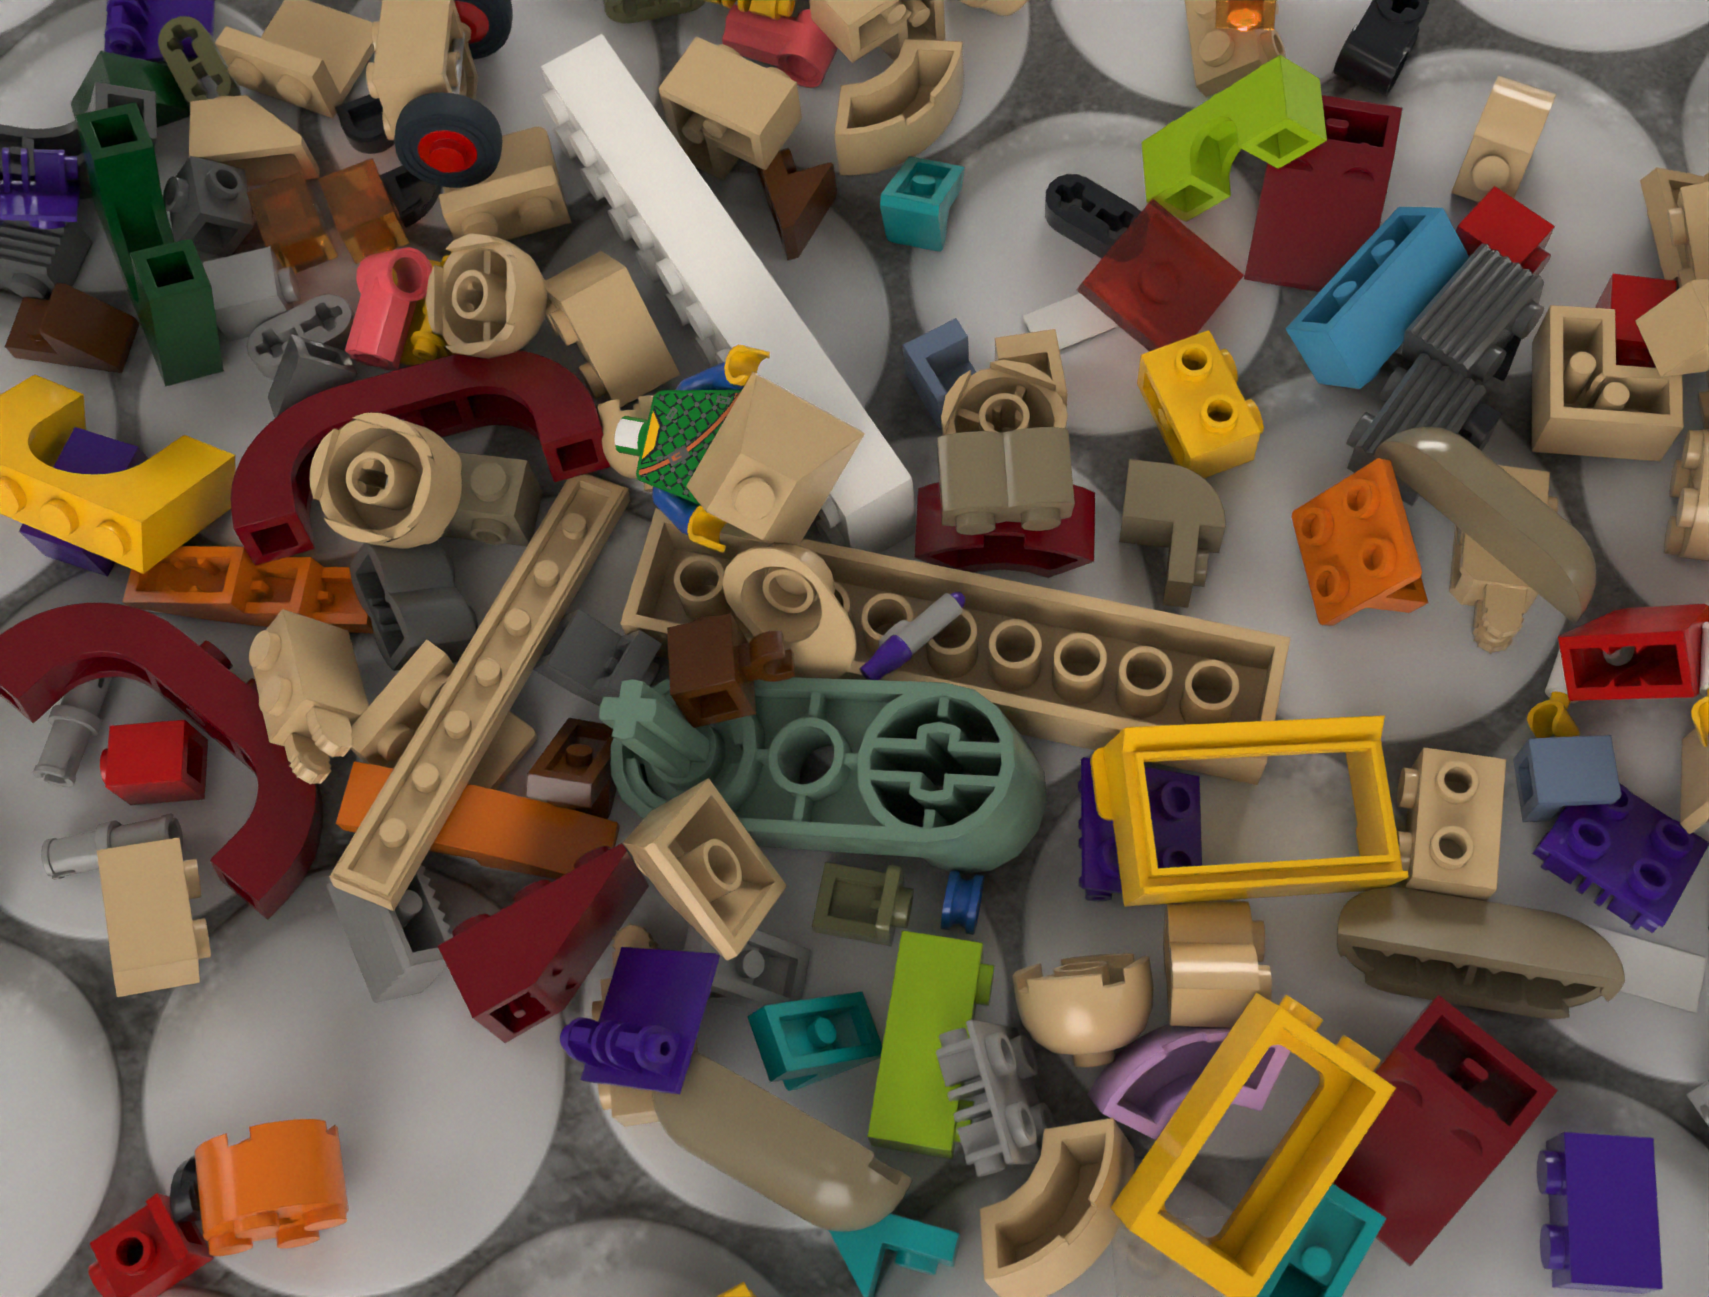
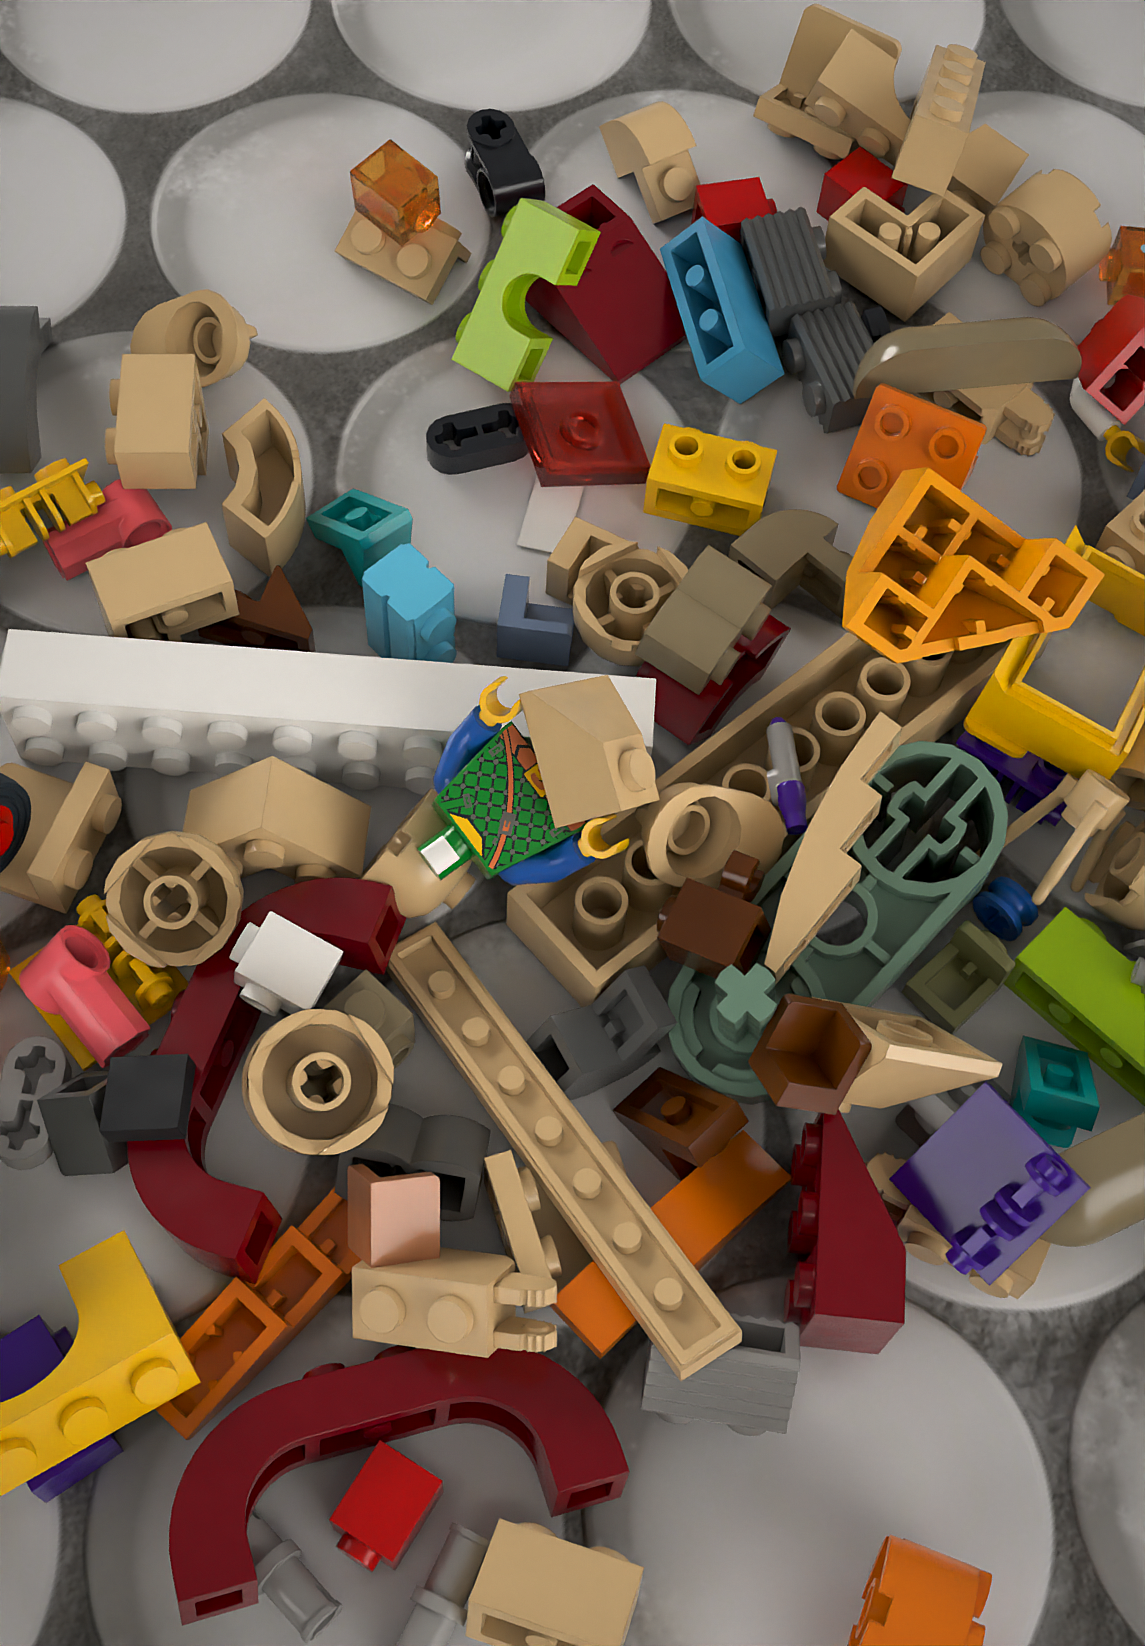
camera: 70 degrees left, 5 degrees down
none -> black piece [99,1054,196,1142]
none -> white brick [229,911,344,1016]
none -> nougat panel [347,1164,440,1268]
none -> medium azure brick [362,543,457,663]
none -> reddish brown panel [748,994,872,1115]
none -> tan slope [764,711,902,985]
none -> light orange brick [842,467,1105,664]
none -> tan plant [975,769,1130,905]

